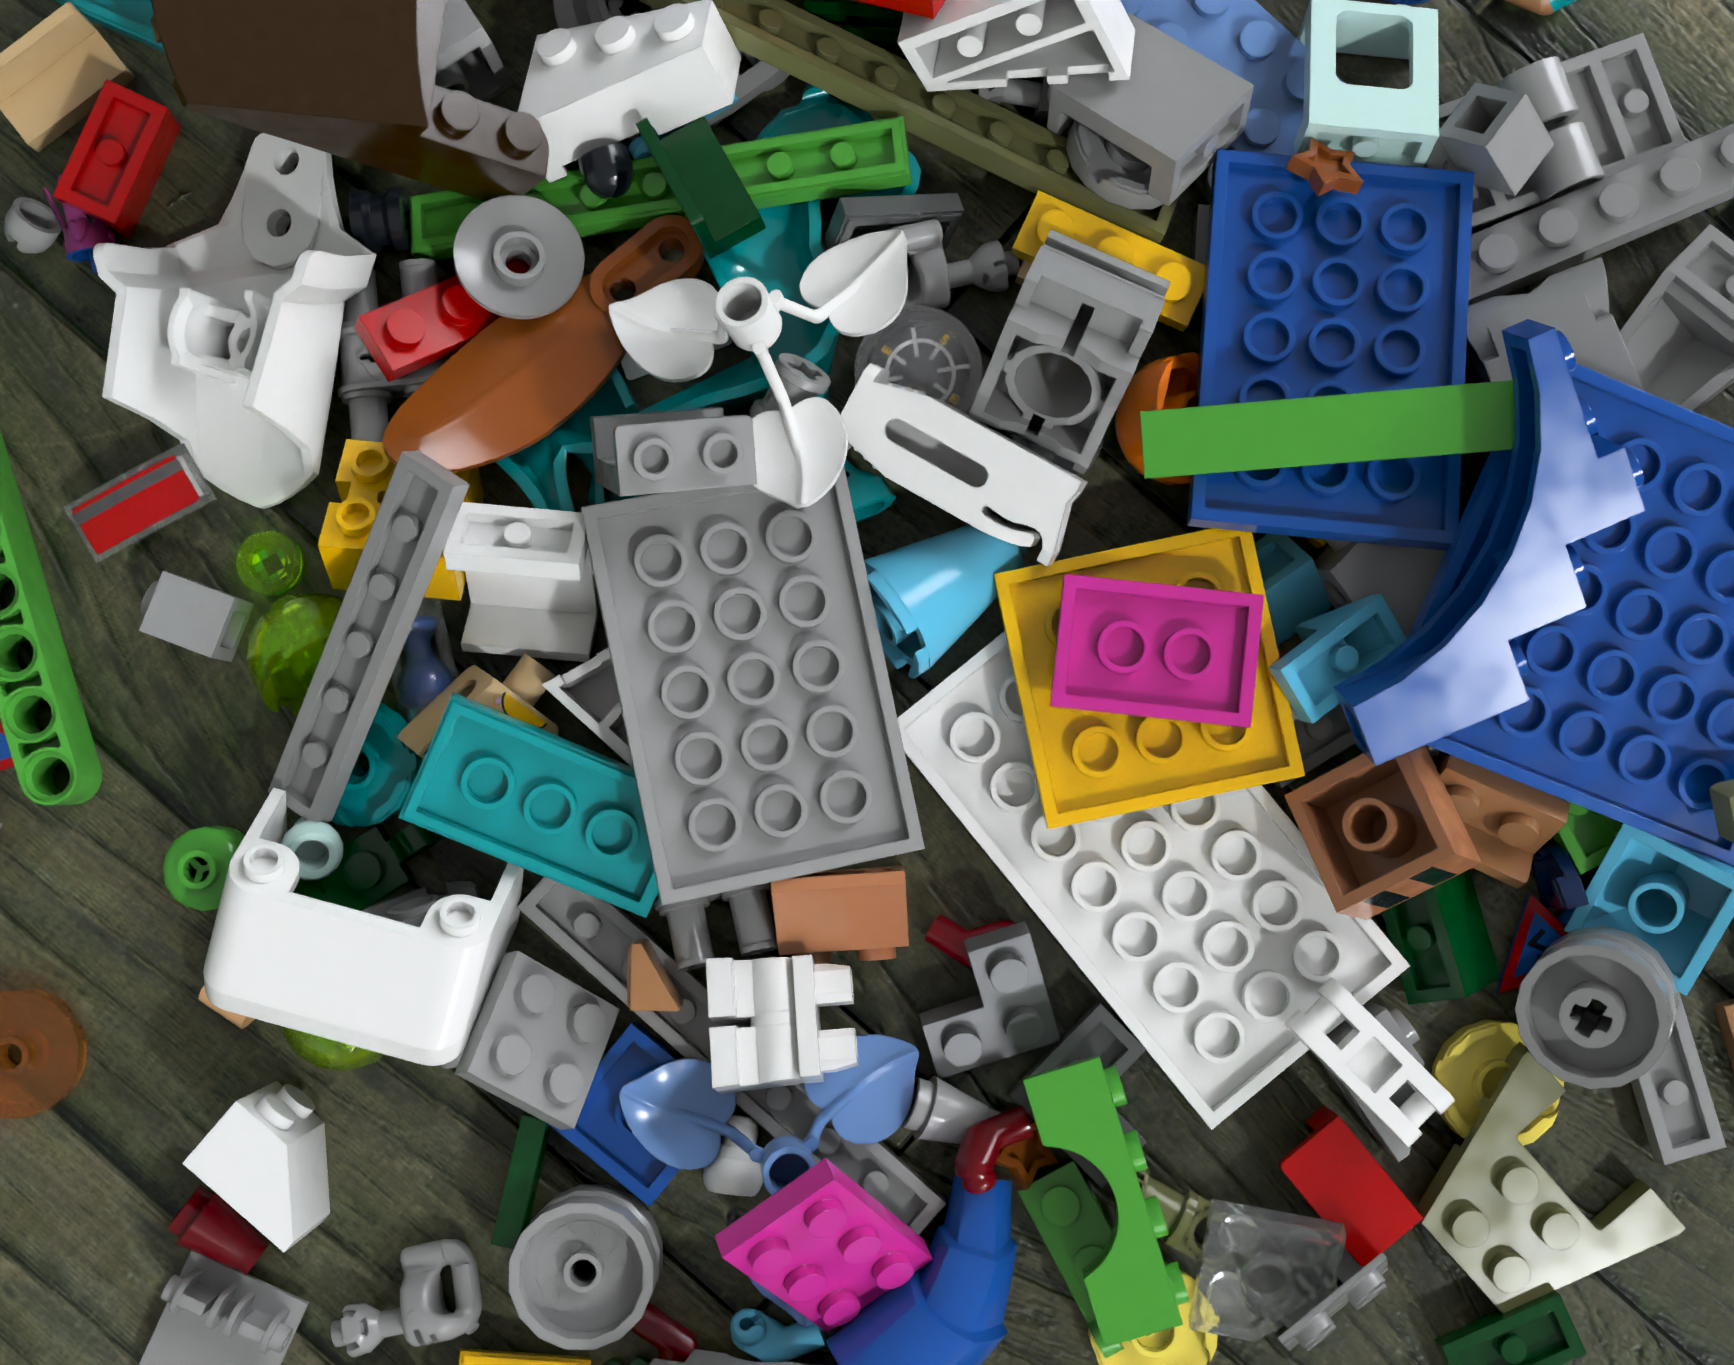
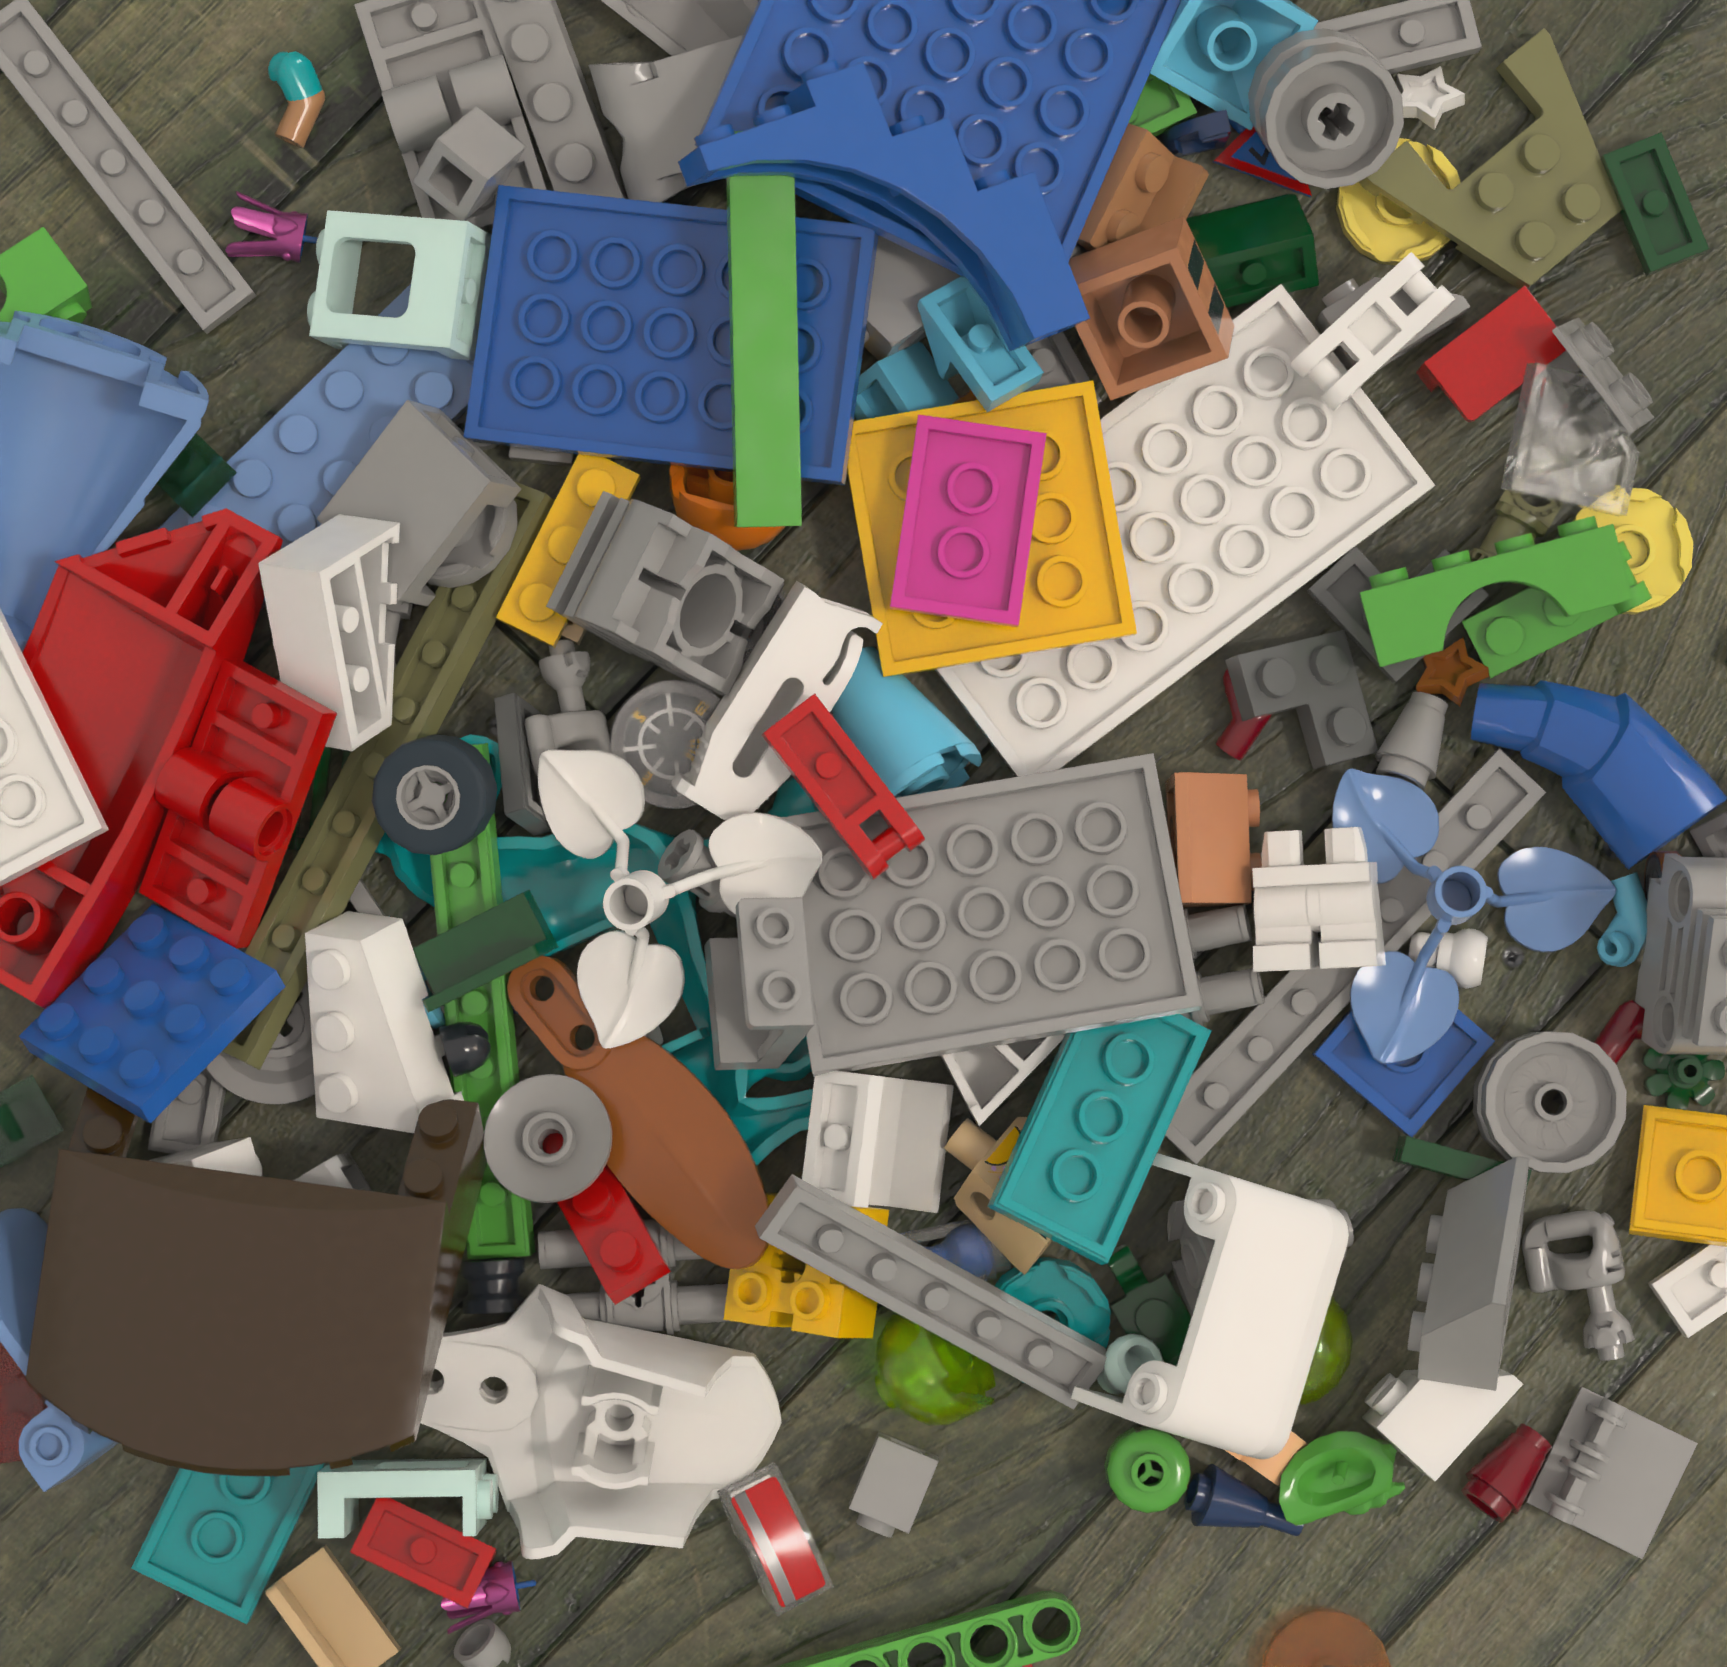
camera: 90 degrees left, 0 degrees up
clear neon green tile [236,531,305,596] -> none
light grey plate [454,951,620,1130] -> none
medium nougat slope [627,939,684,1011] -> none
dark pink plate [715,1158,933,1333] -> none
dark red arm [954,1105,1033,1195] -> none
dark orange piece [1286,137,1364,197] -> none
none -> light aqua window [317,1458,499,1538]
none -> black wheel [372,734,497,855]
none -> red plate [762,693,925,880]
none -> dark blue cone [1184,1464,1304,1536]
none -> bright green hat [1278,1431,1405,1526]
none -> white piece [1396,66,1465,130]
none -> light grey slope [1408,1156,1530,1391]

